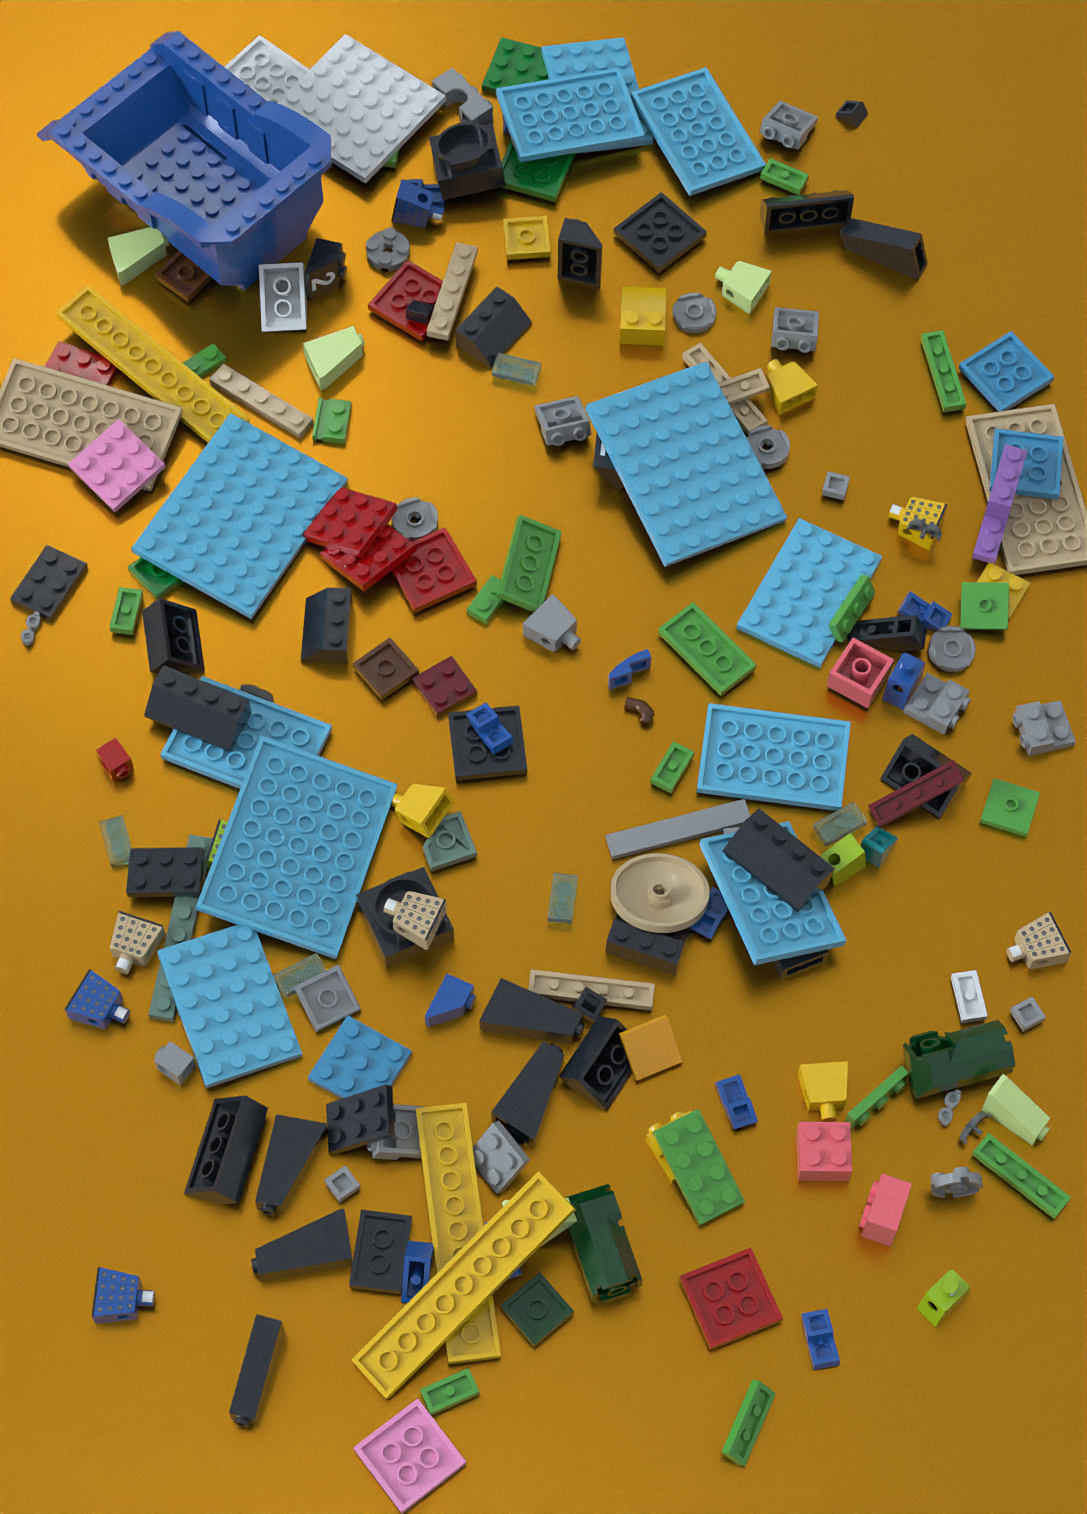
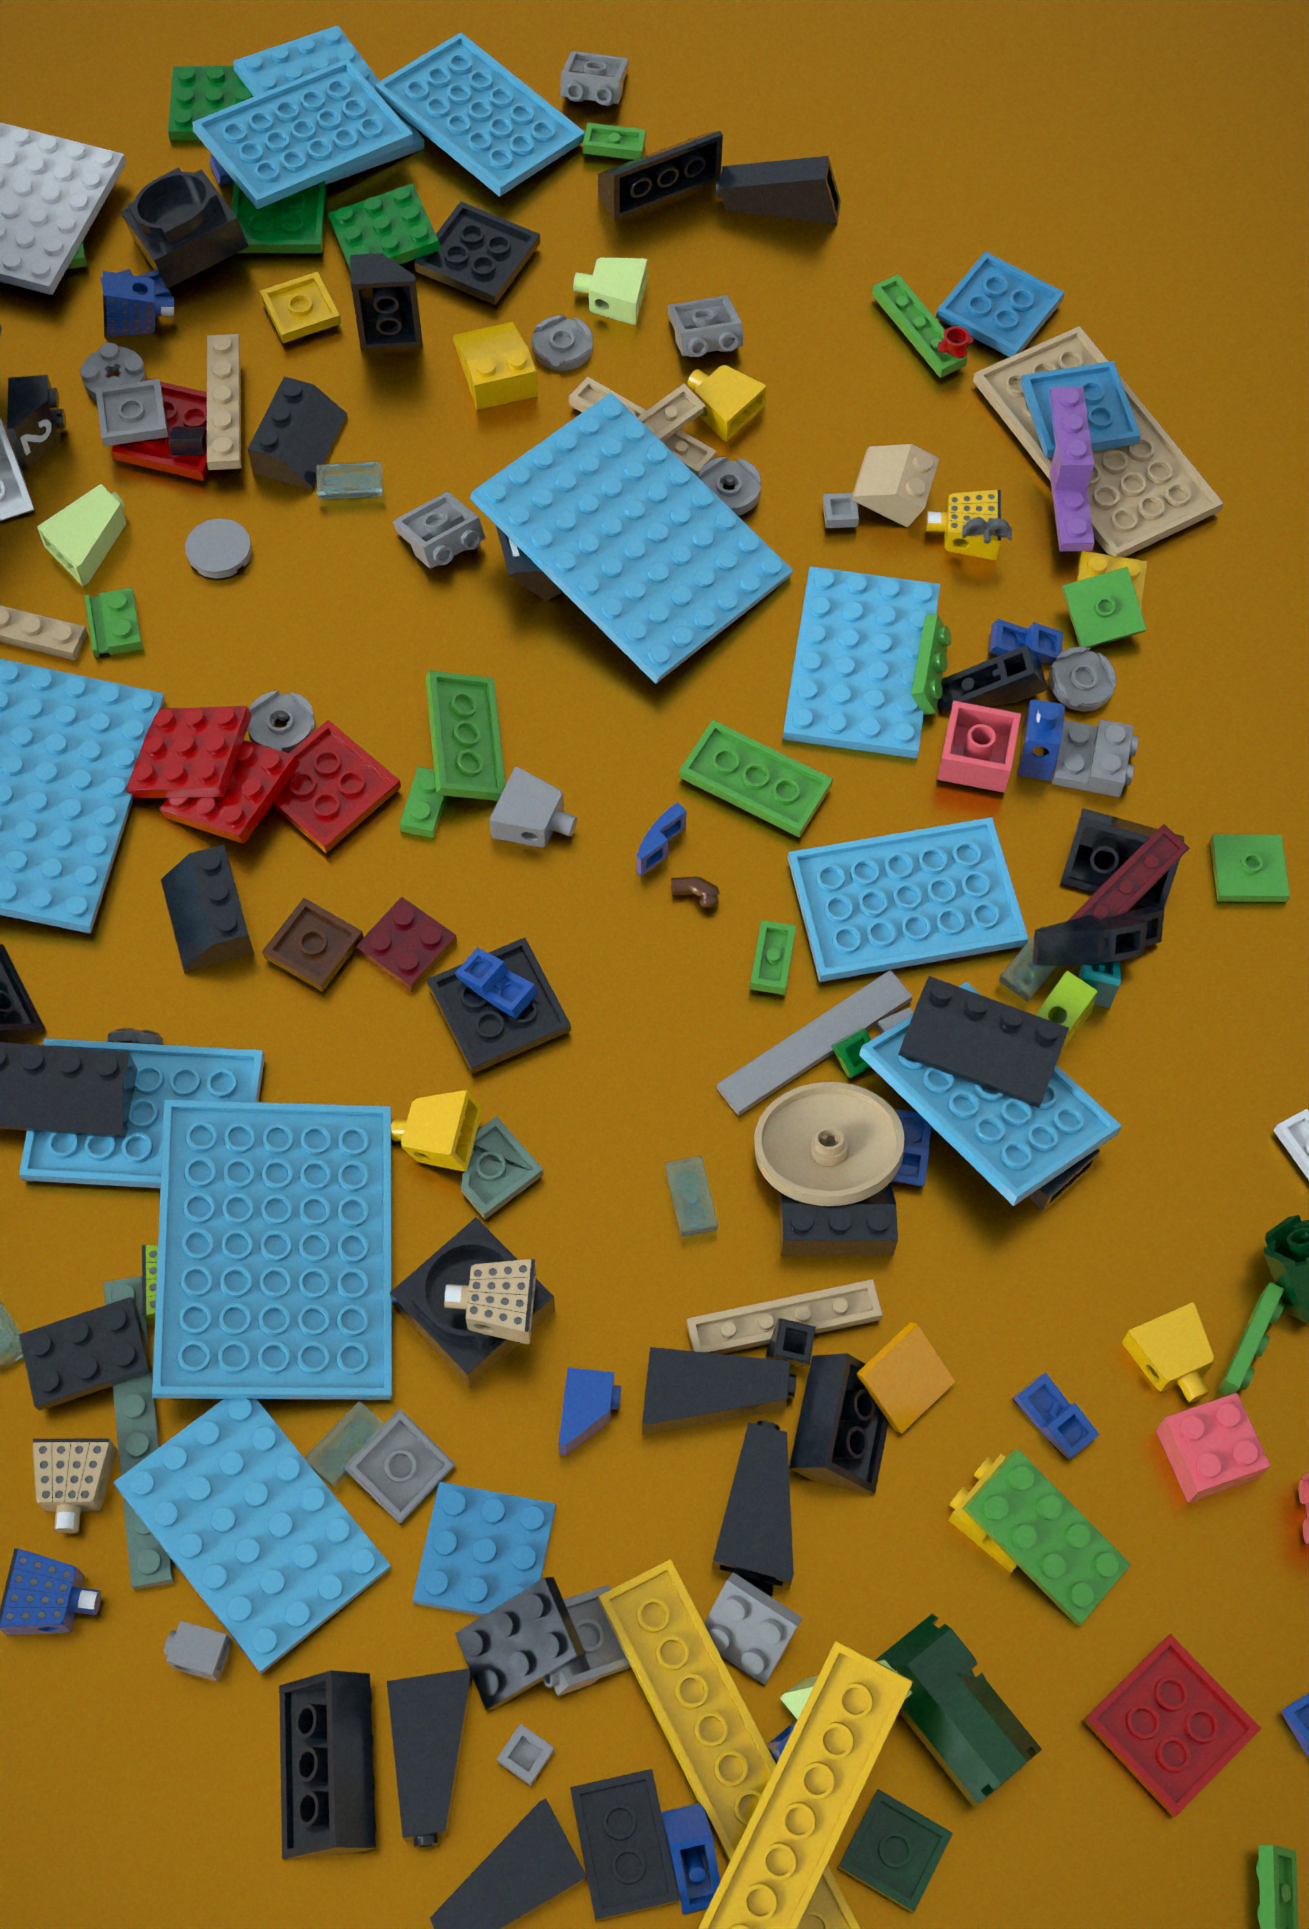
camera: 20 degrees left, 0 degrees up
light grey arch [432,68,493,125] -> none
black slope [835,100,868,127] -> none
light grey plate [1012,700,1076,756] -> none
none -> light grey plate [95,379,168,446]
none -> light grey tile [185,518,252,579]
none -> green plate [327,183,441,269]
none -> green tile [831,1028,871,1078]
none -> tan slope [851,444,940,528]
none -> red plate [937,326,973,359]
none -> black slope [1032,905,1165,966]

